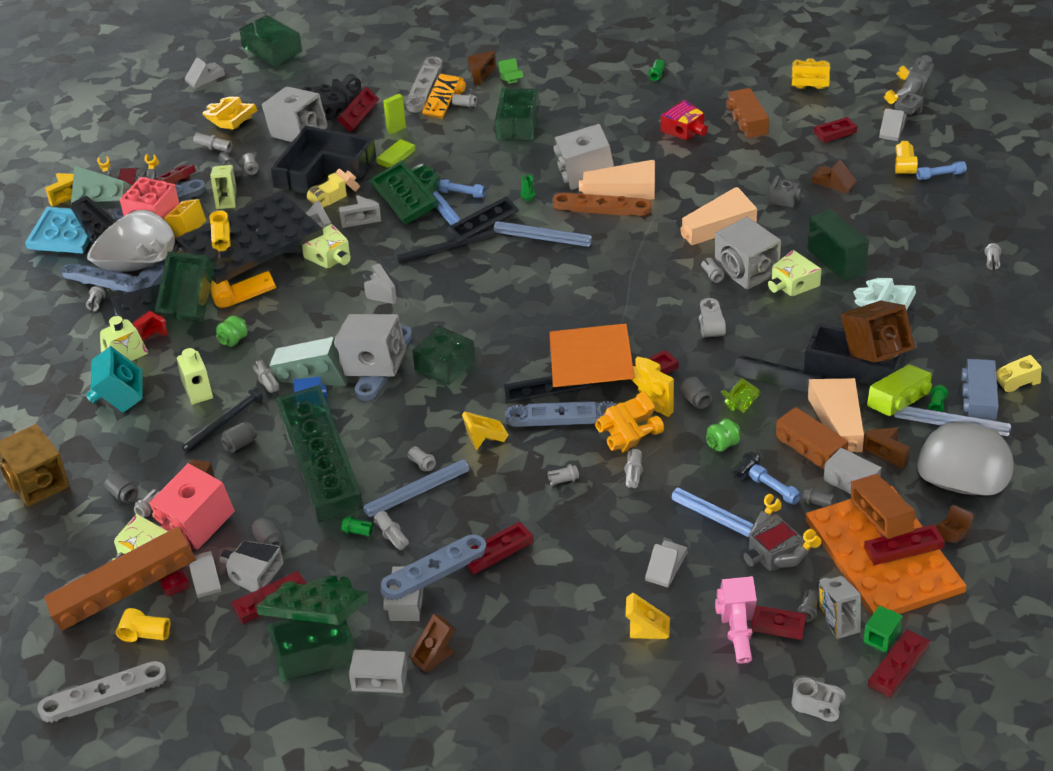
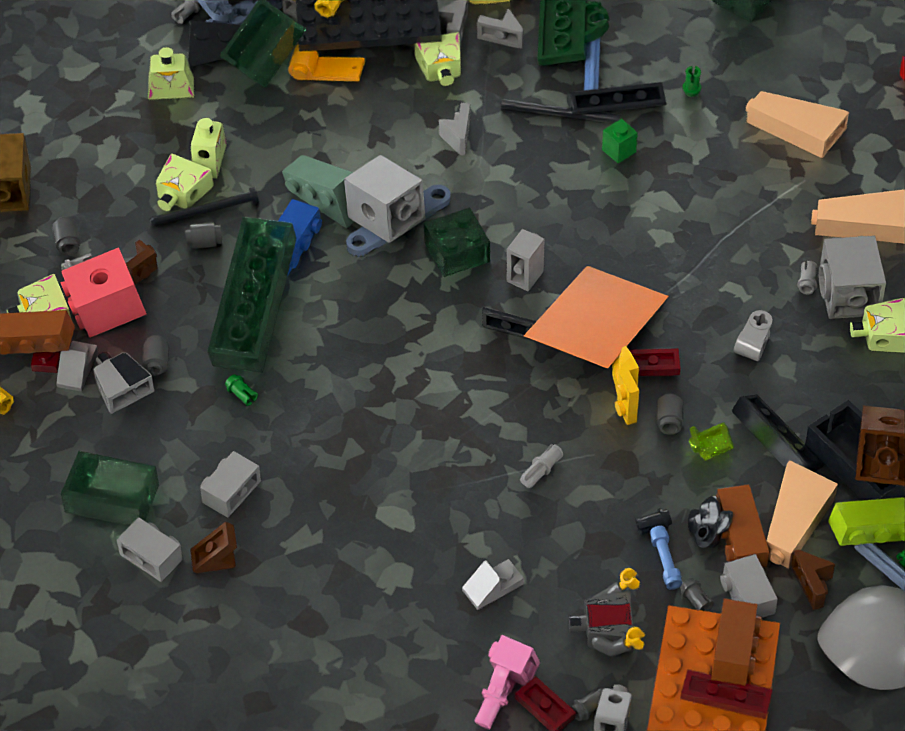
camera: 30 degrees right, 10 degrees up
teal brick [86,346,143,412] -> none
red bracket [132,311,168,341] -> none
bright green piece [216,315,248,347] -> none
dark red plate [231,571,307,624] -> none
light grey axle [253,360,279,393] -> none
dark green plate [256,575,369,625] -> none
sand blue axle [363,459,469,517] -> none
light grey axle [374,511,409,550] -> none
sand blue piece [381,535,486,601] -> none
light grey pin [408,446,436,471] -> none
medium blue bar [438,179,486,198] -> none
yellow slope [462,411,509,450] -> none
dark red plate [465,522,534,575] -> none
sand blue axle [494,221,592,247] -> none
sand blue piece [505,401,616,427] -> none
light grey pin [548,464,579,486] -> none
light grey brick [553,124,614,190] -> none
dark orange piece [553,193,651,217] -> none
light orange hips [595,391,664,453] -> none
yellow slope [626,593,670,639] -> none
medium blue axle [672,488,754,537] -> none
bright green piece [706,419,741,452] -> none
reddish brown bracket [936,505,975,543] -> none
none -> yellowish green torso [156,153,213,211]
none -> light grey brick [507,229,544,292]
none -> green brick [602,119,638,163]
none -> black plate [688,495,733,549]

